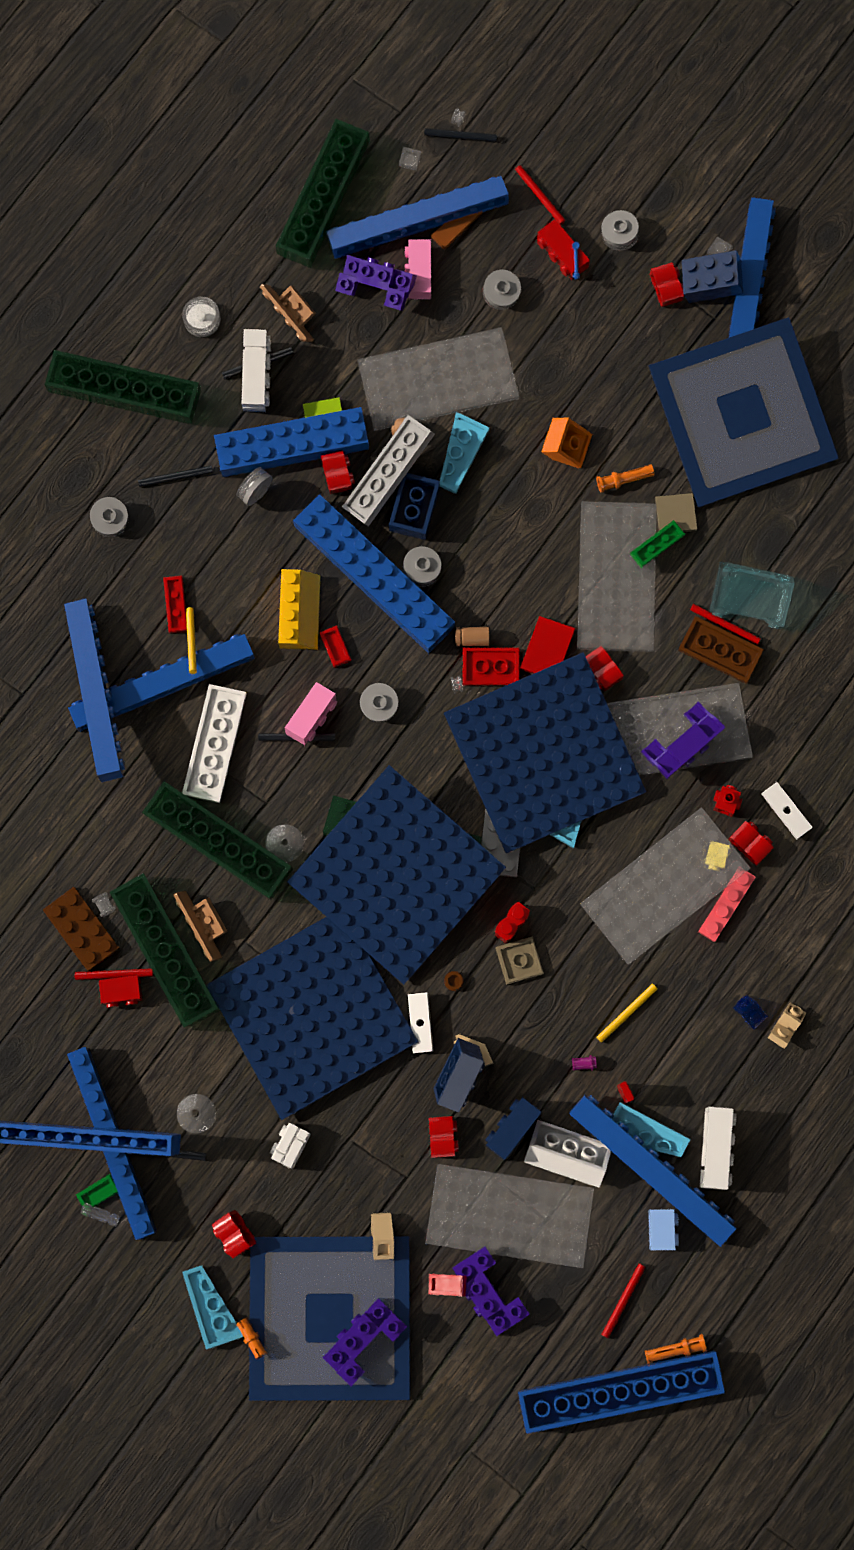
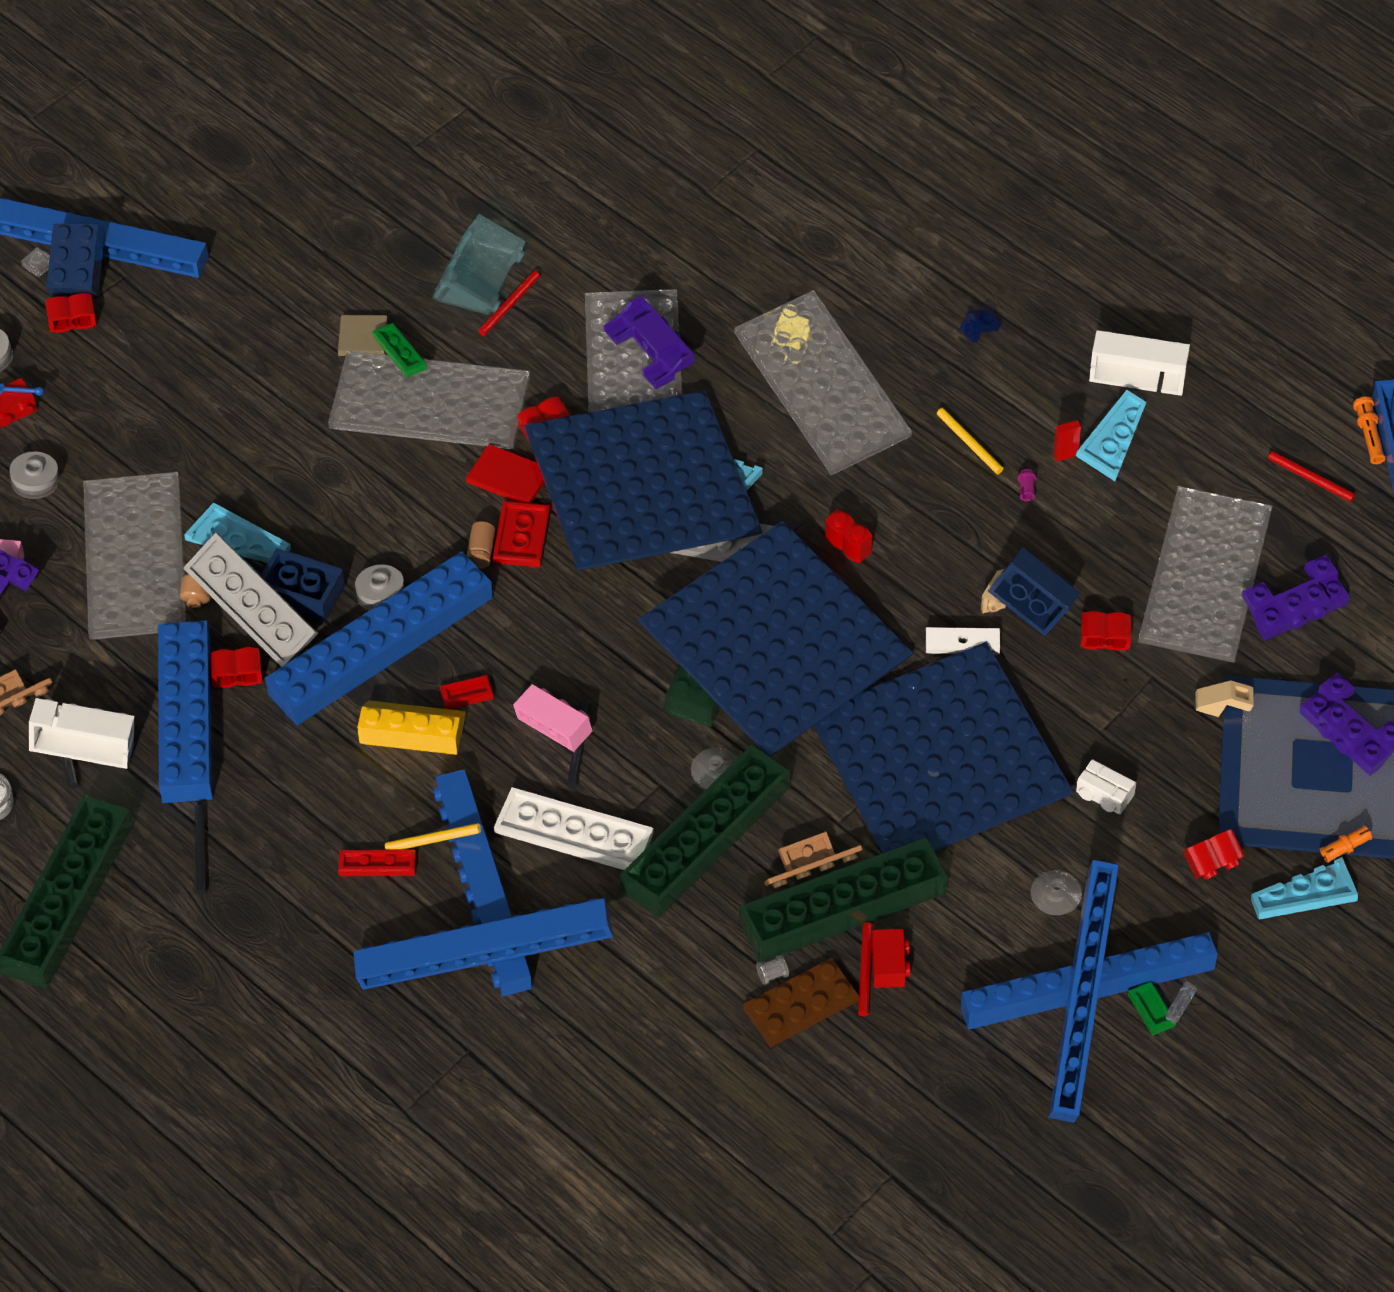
camera: 85 degrees left, 25 degrees down
light grey piece [90,497,129,537] -> none
piece [236,467,272,506] -> none
lime tile [303,398,342,418] -> none
light grey piece [360,683,398,722] -> none
tile [429,1274,466,1296] -> none
reddish brown tile [444,971,464,991] -> none
clear bush [450,675,463,694] -> none
dark blue brick [485,1097,541,1160] -> none
dark tan tile [495,936,544,985] -> none
white slope [524,1120,611,1187] -> none
orange slope [542,418,592,468] -> none
blue brick [569,1094,736,1247] -> none
orange pin [596,464,654,493] -> none
baseplate [648,317,839,507] -> none
light blue brick [649,1209,679,1250] -> none
reddish brown plate [678,616,764,684] -> none
coral plate [698,867,755,942] -> none
red brick [713,785,743,817] -> none
red brick [728,821,774,865] -> none
white tile [761,782,813,840] -> none
tan slope [768,1002,806,1049] -> none

